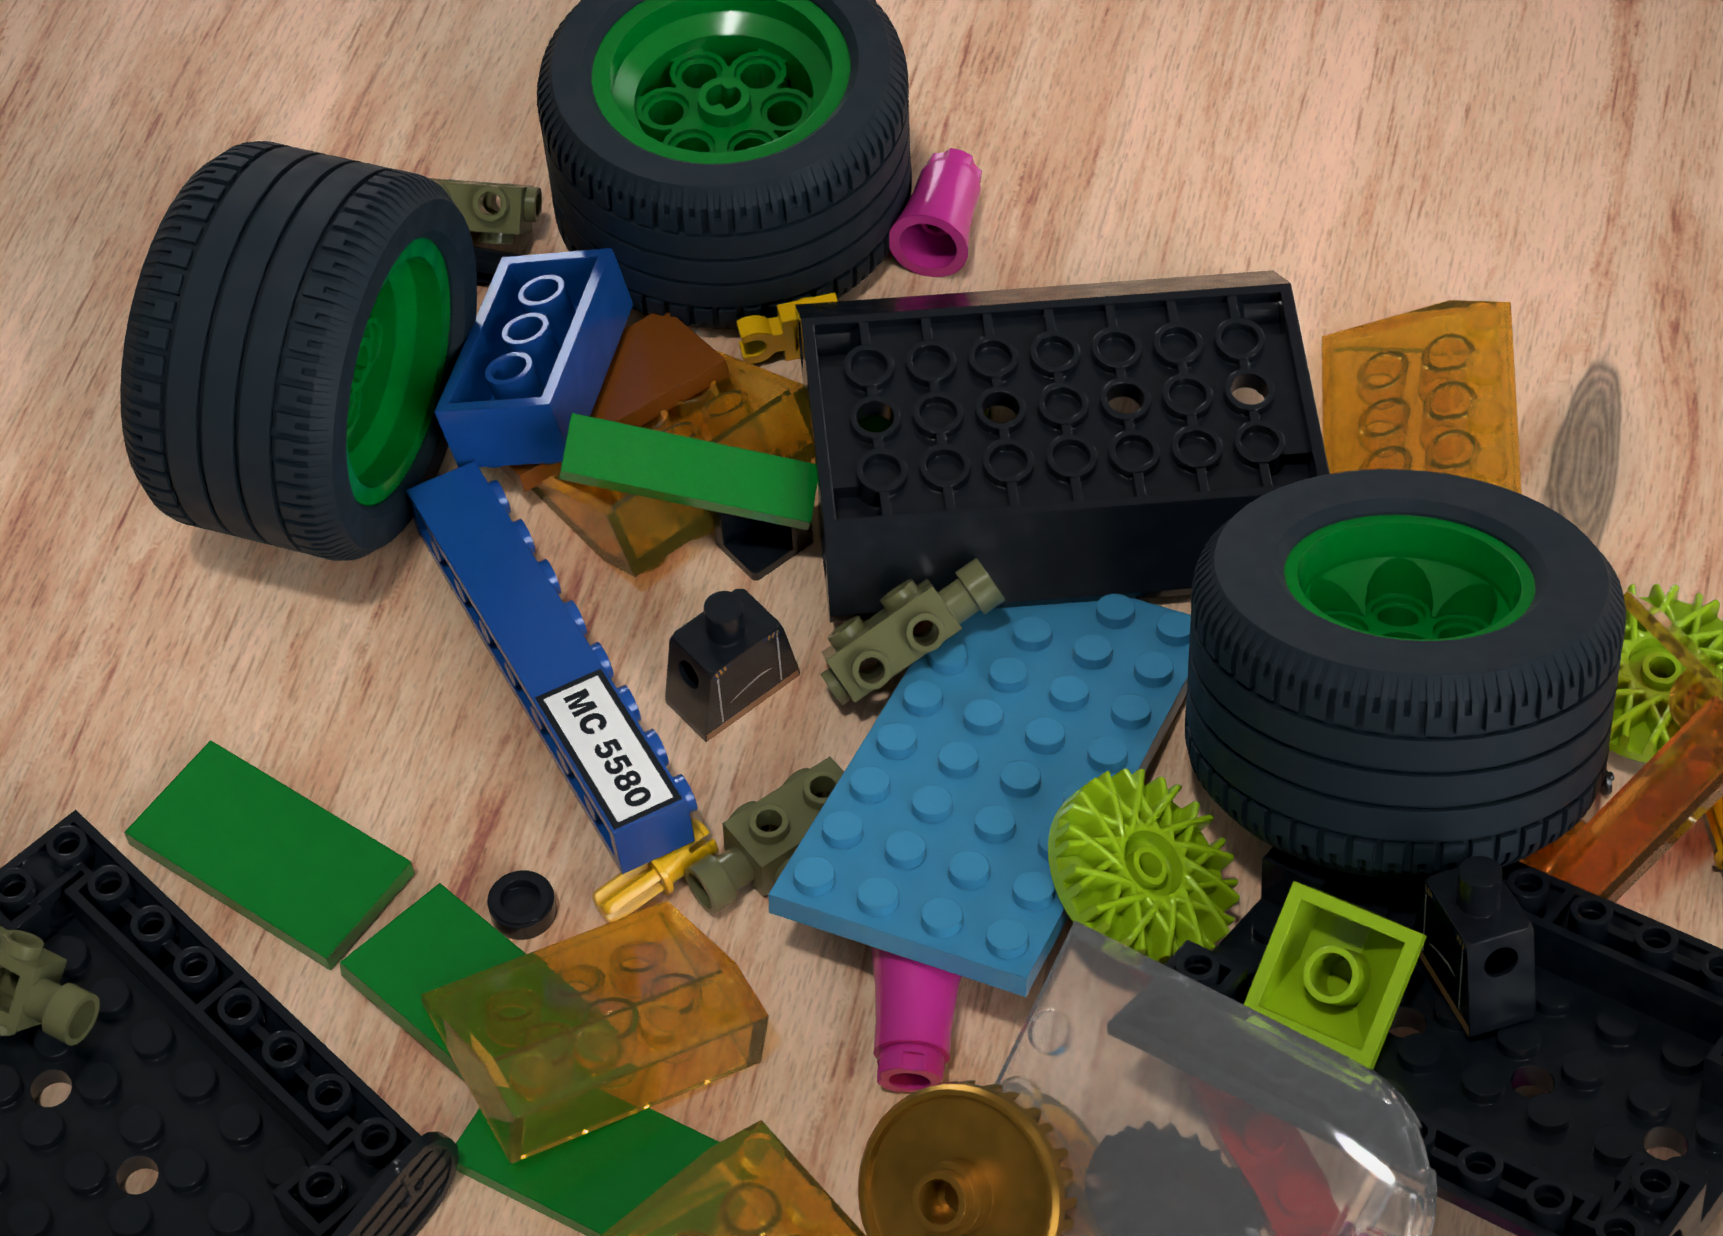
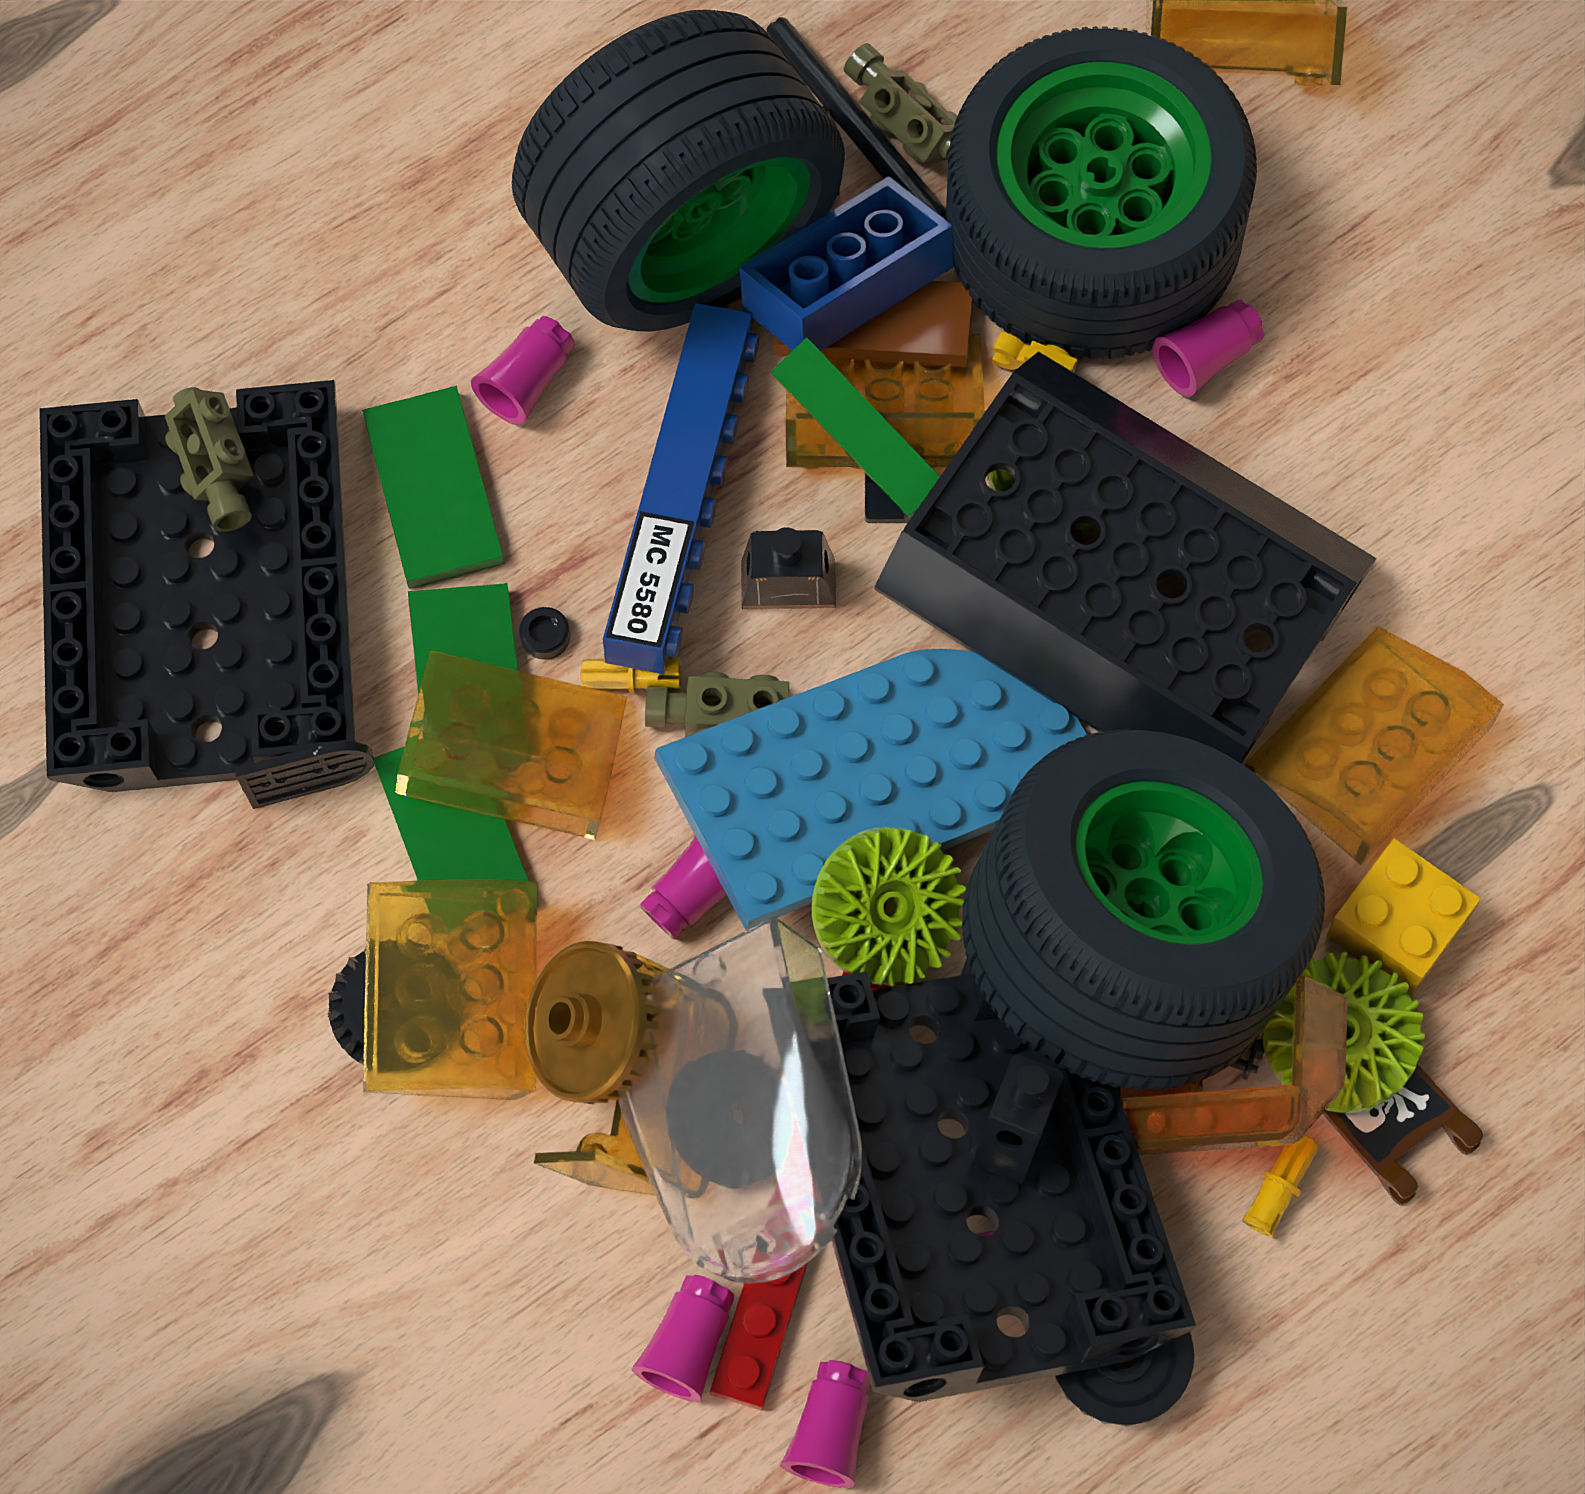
camera: 40 degrees right, 15 degrees up
olive brick [820,558,1005,706] -> none
lime slope [1240,881,1427,1071] -> none
none -> dark pink plant [471,316,575,425]
none -> yellow brick [1326,838,1481,996]

